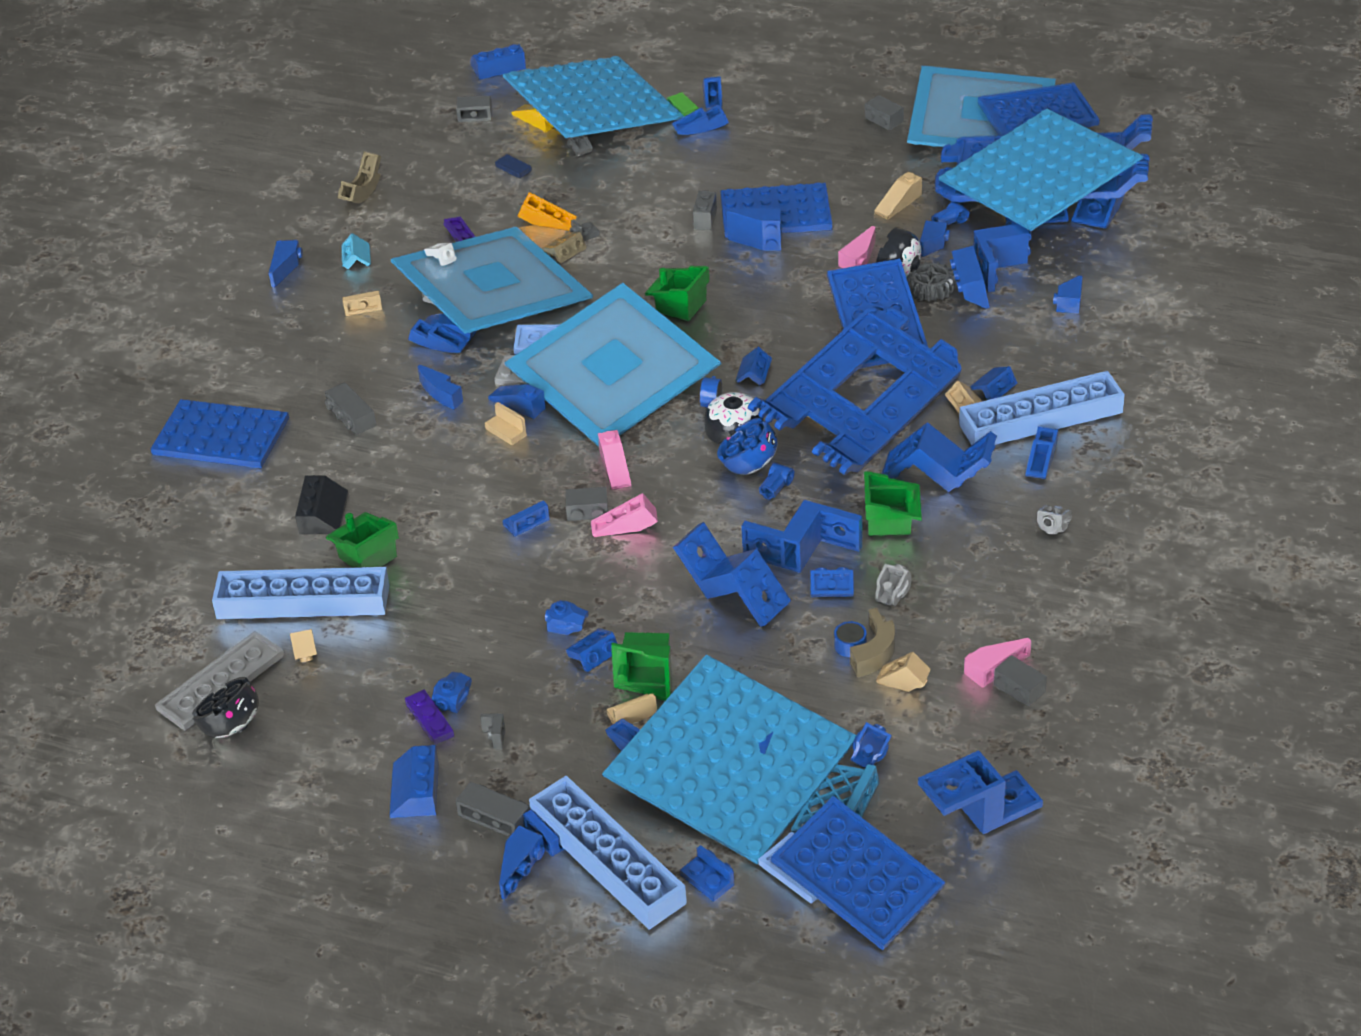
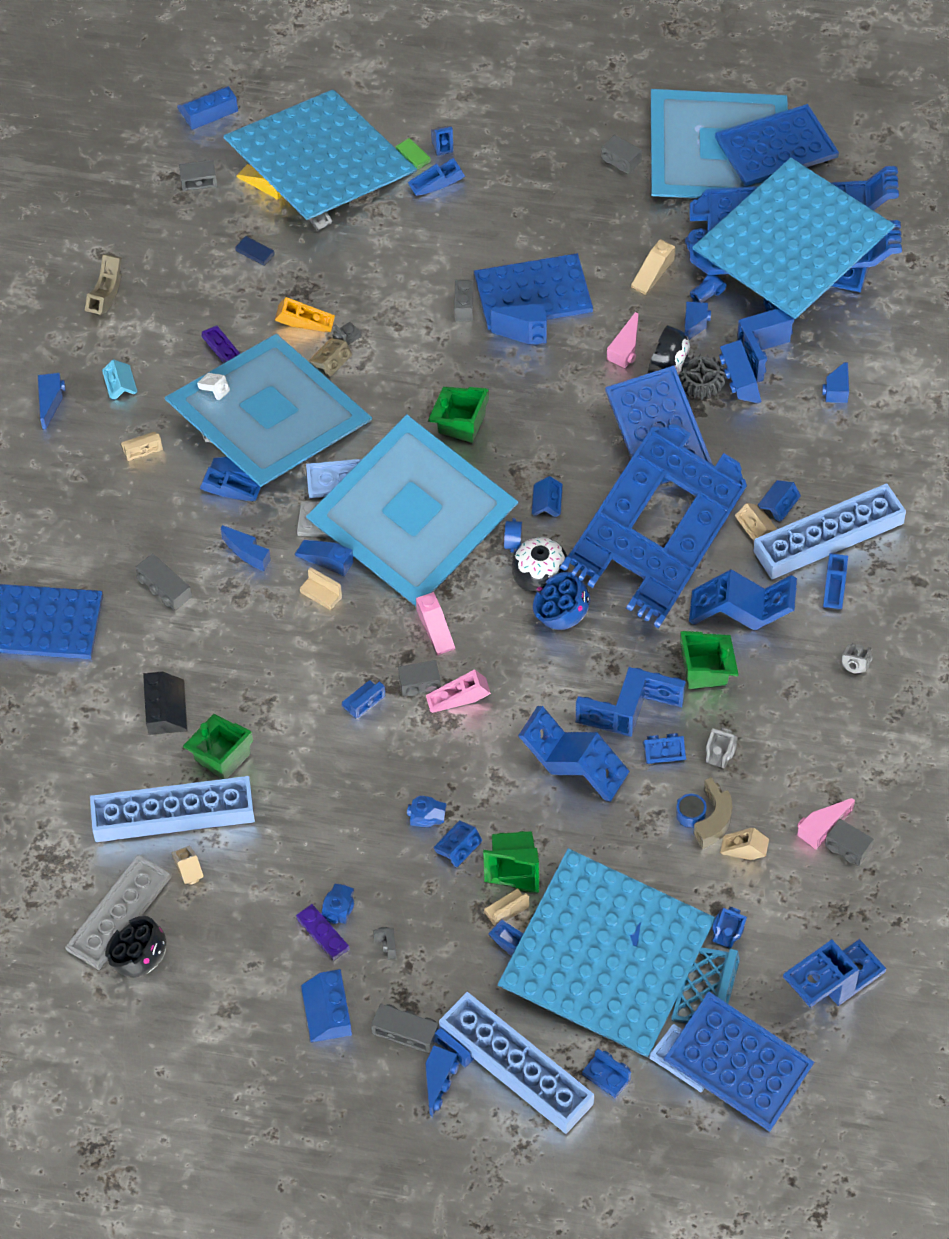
camera: 10 degrees left, 15 degrees up
blue piece [759,463,795,500] -> none

